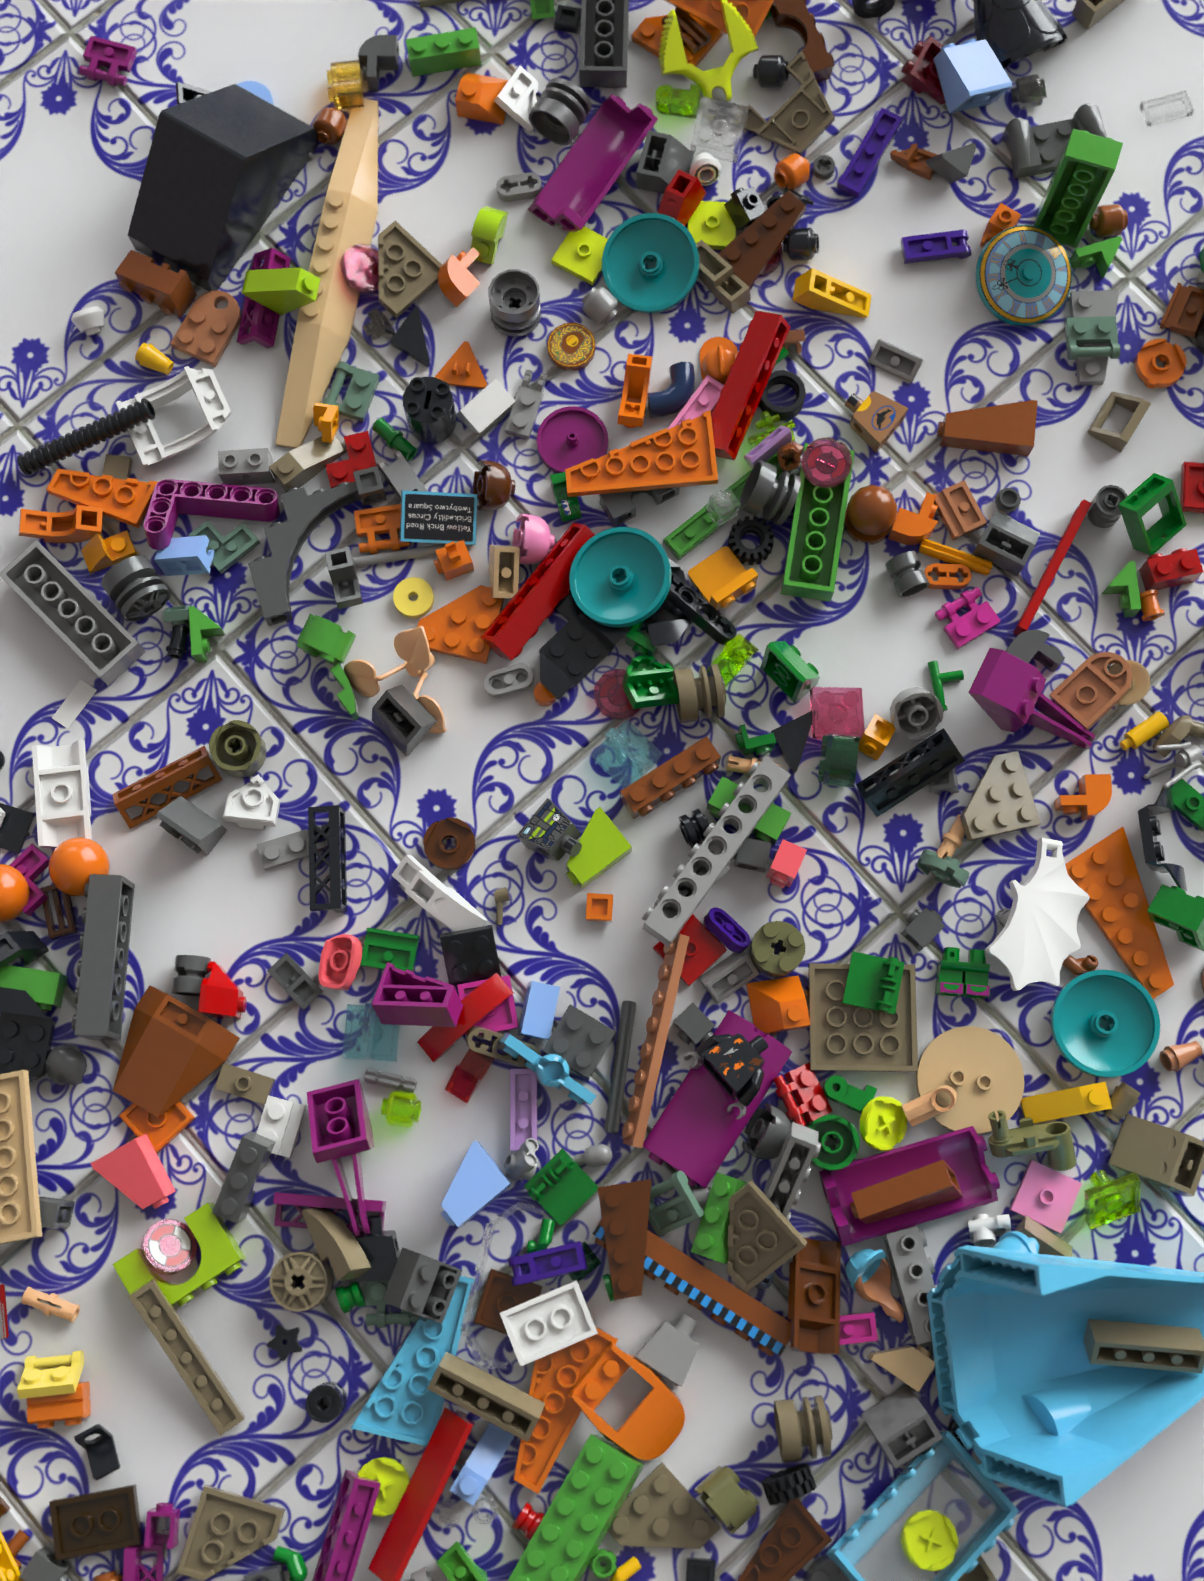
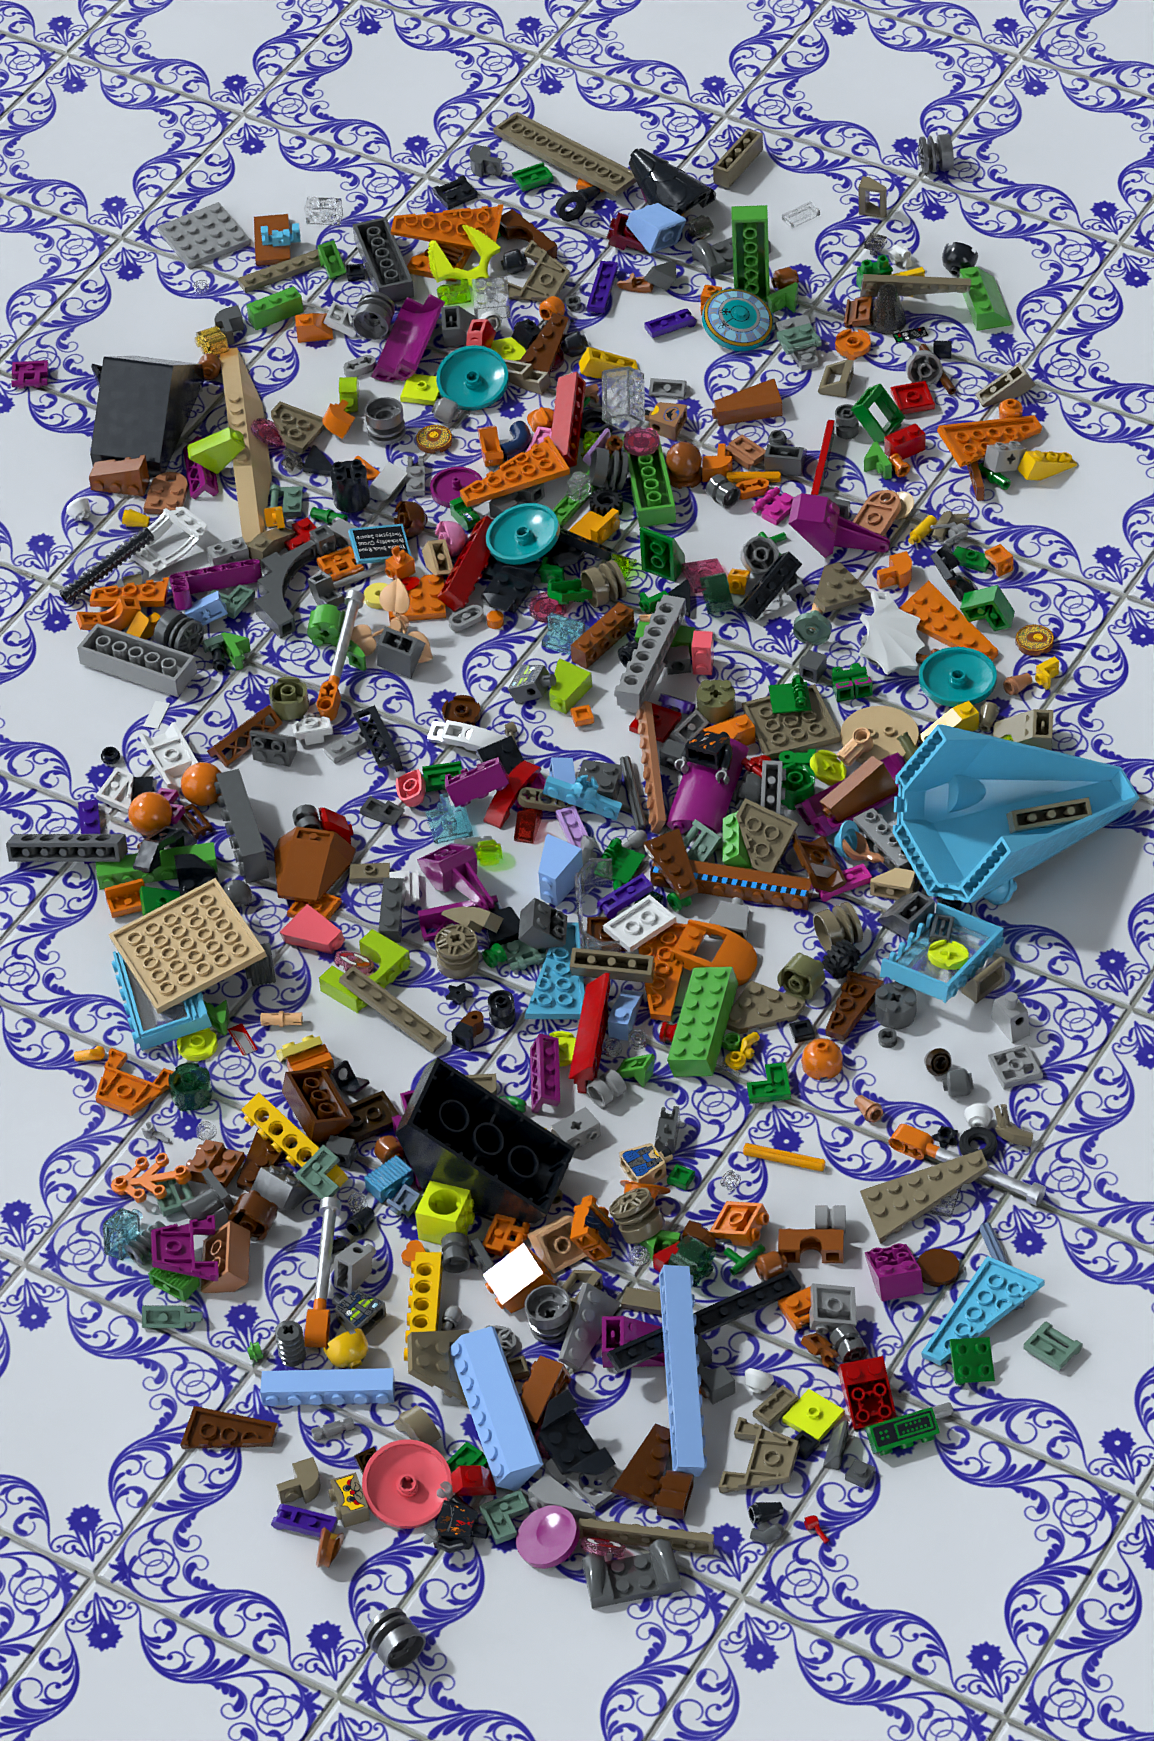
camera: 15 degrees left, 30 degrees down
none -> reddish brown slope [282,1068,354,1143]
none -> piece [316,590,365,721]
none -> red piece [400,576,420,591]
none -> leg [451,1010,484,1052]
none -> clear slope [602,366,645,436]
none -> dark grey tile [929,914,955,943]

